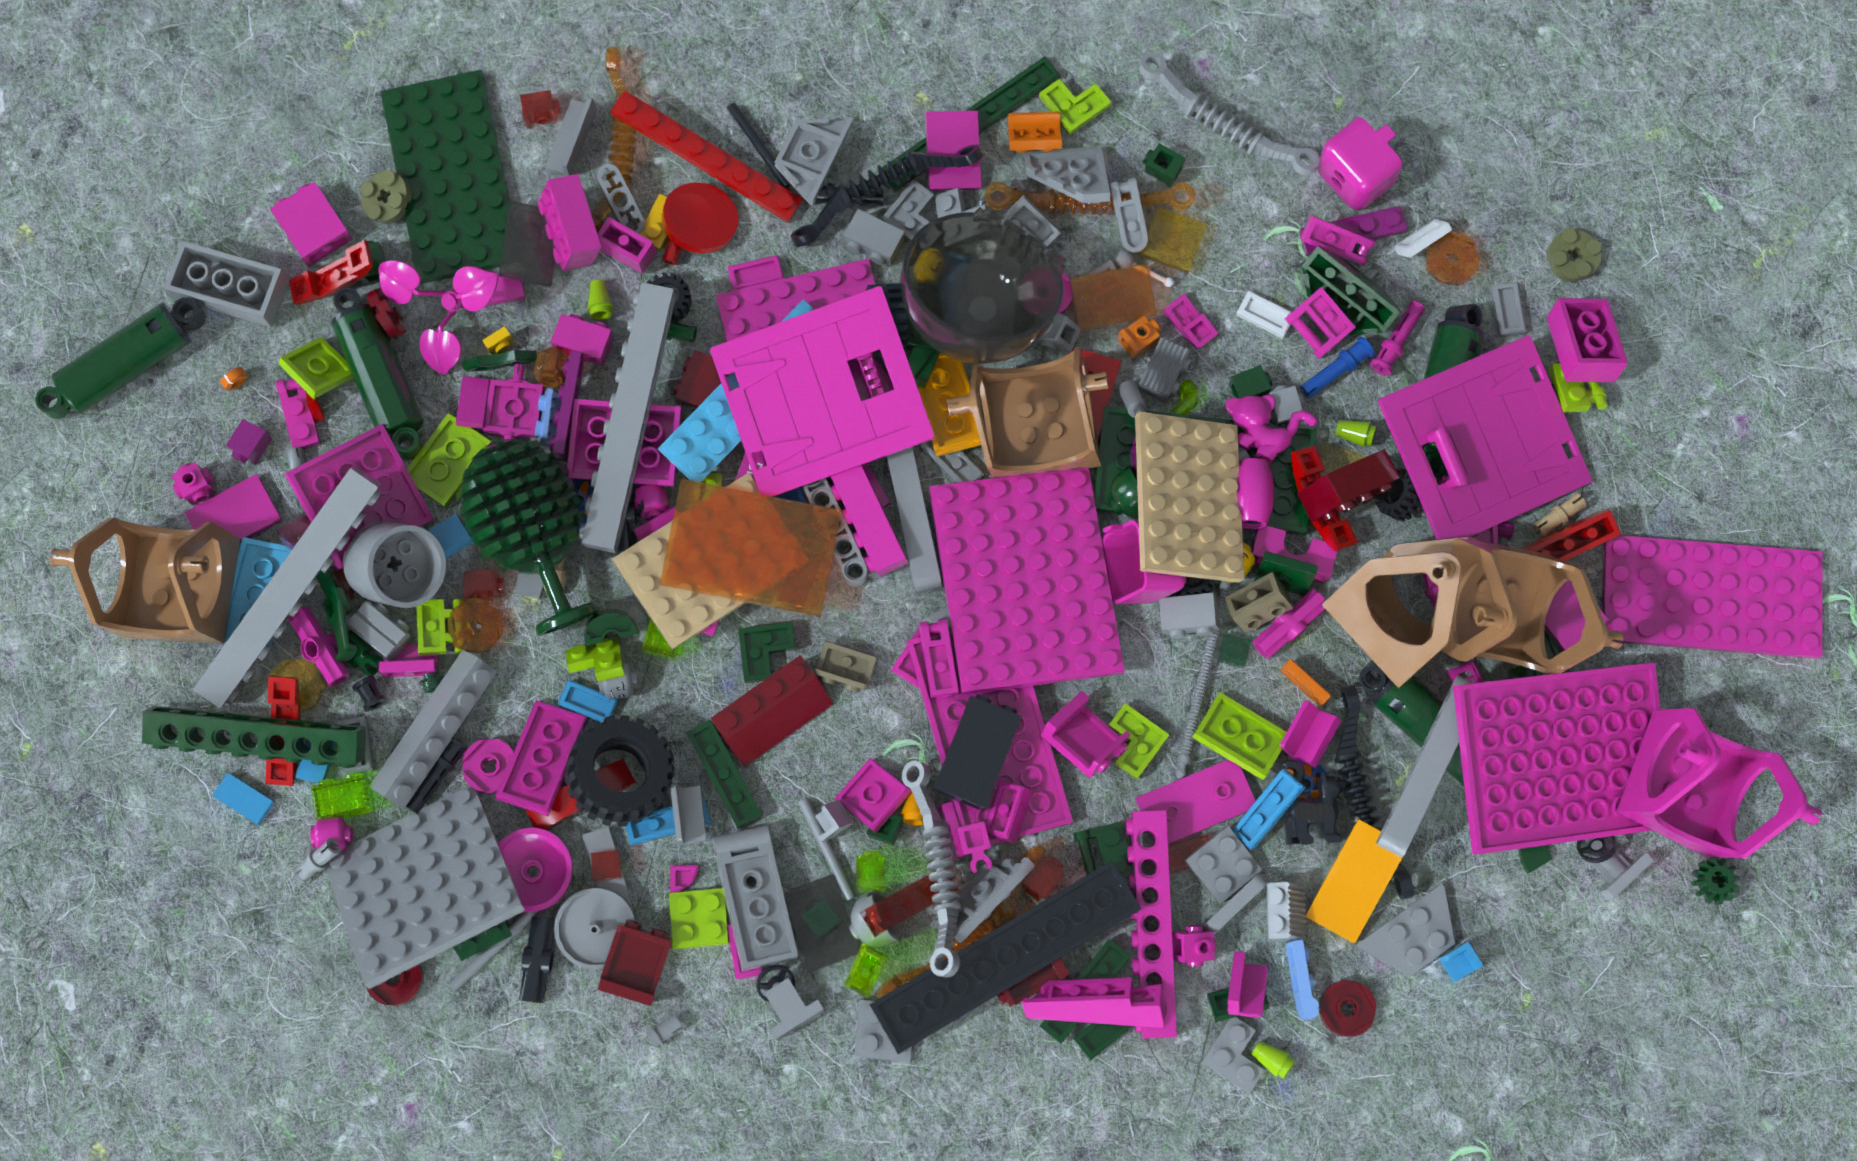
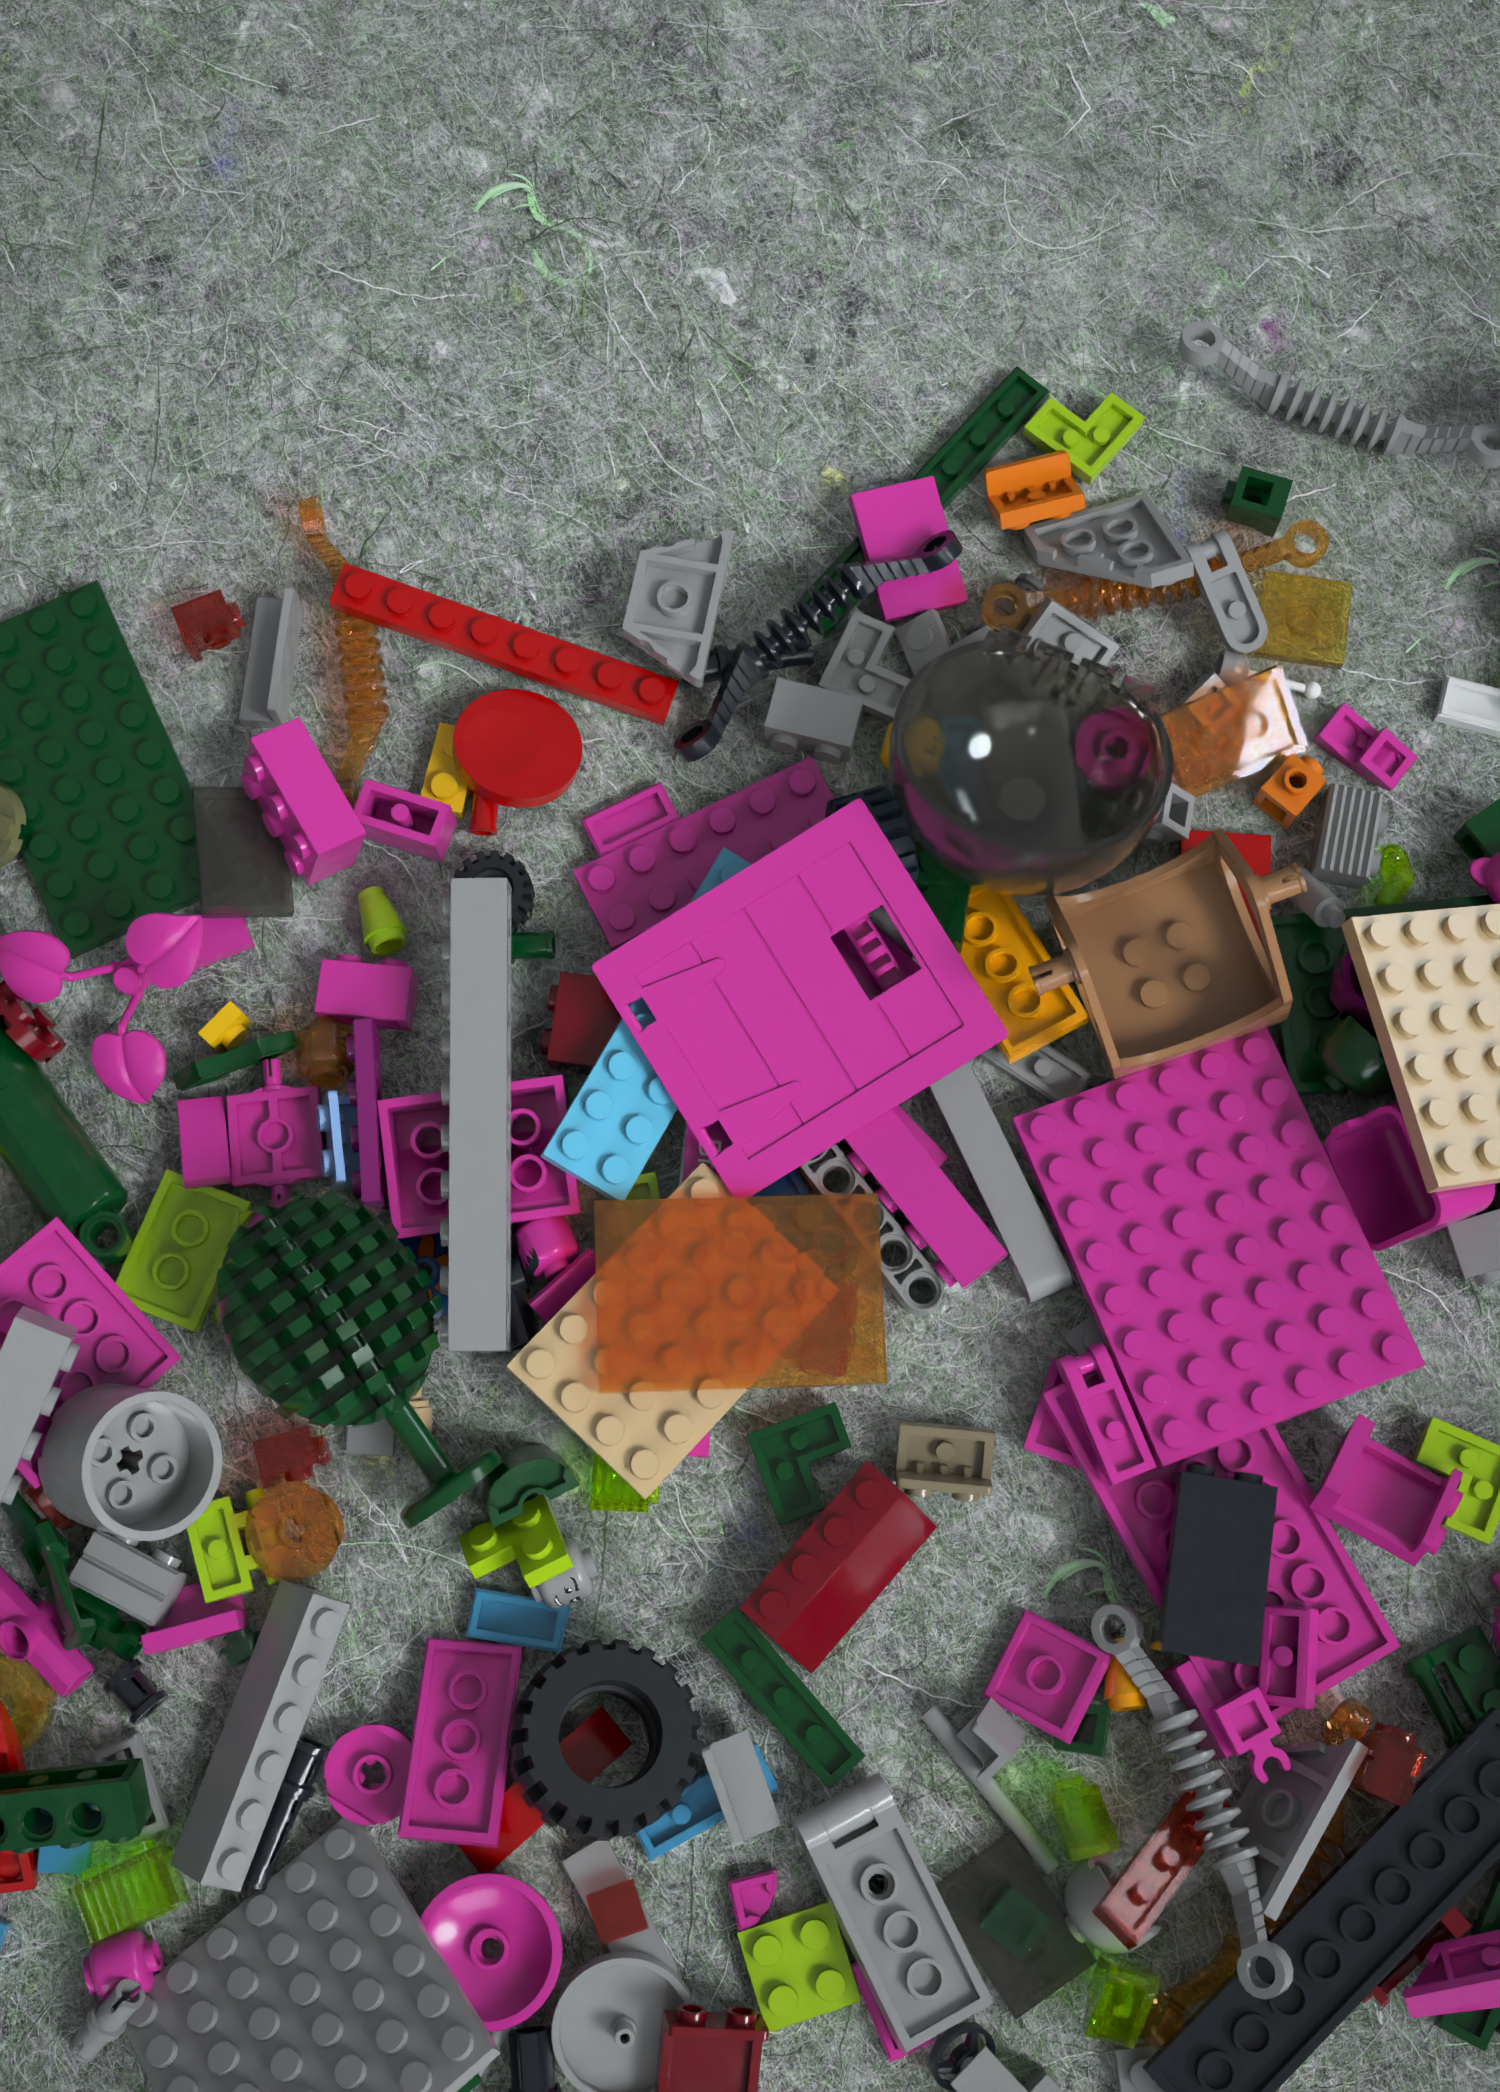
camera: 10 degrees left, 0 degrees up
dark azure panel [429,514,472,558] -> none
light grey beam [595,164,645,234] -> none
black bar [727,103,791,189] -> none

